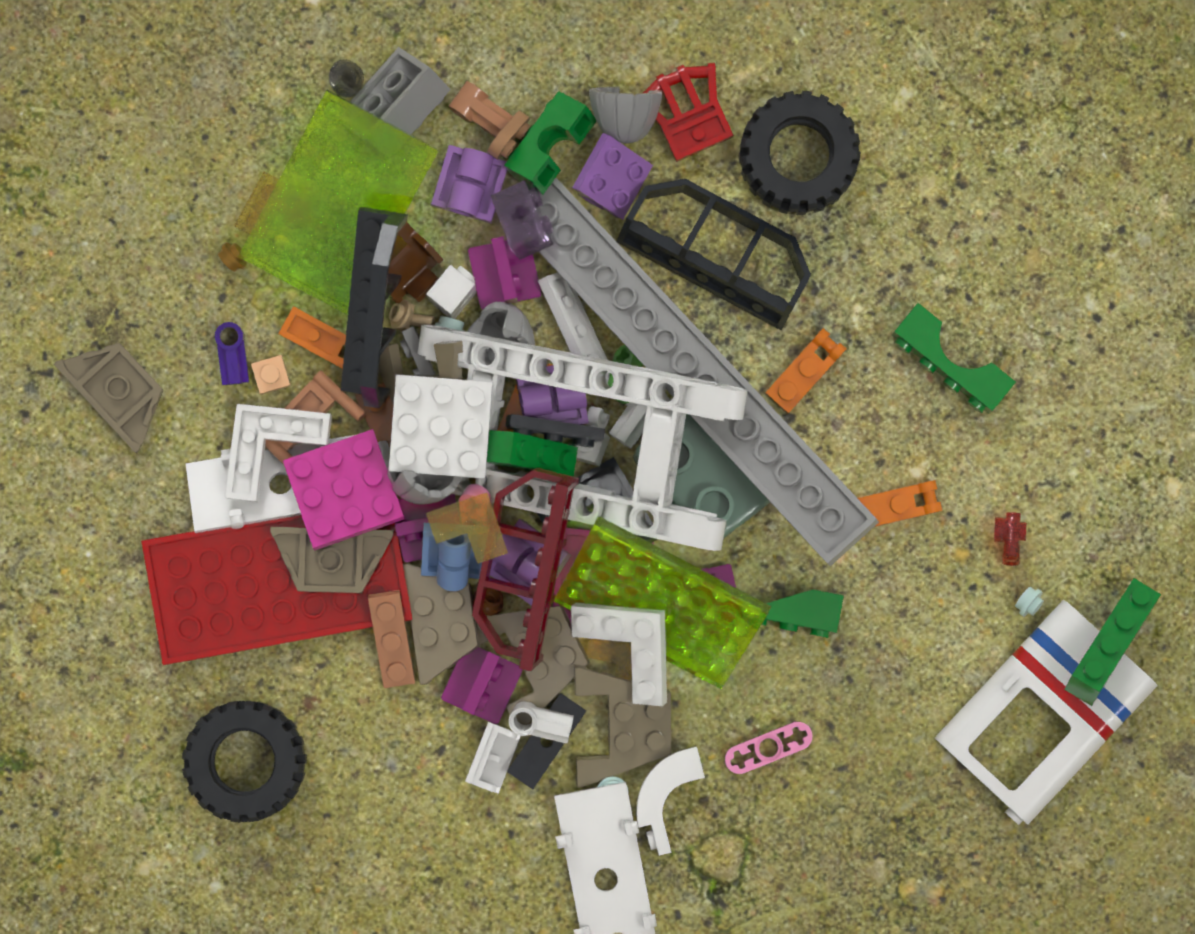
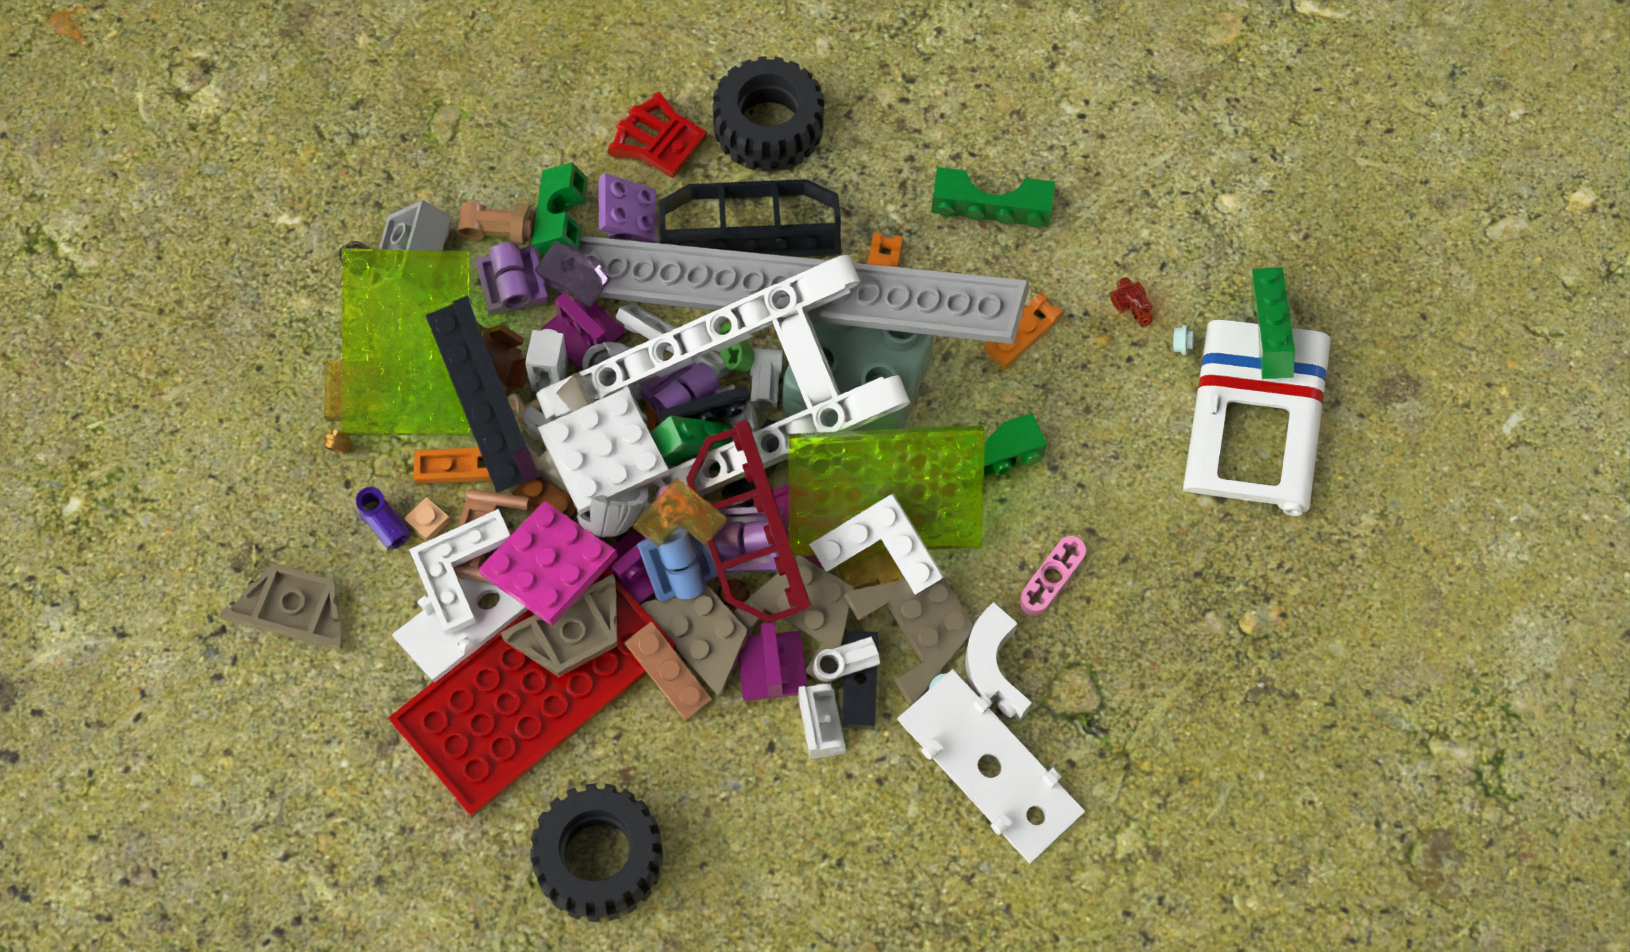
camera: 30 degrees left, 20 degrees down
light grey hair [589,87,662,144] -> none

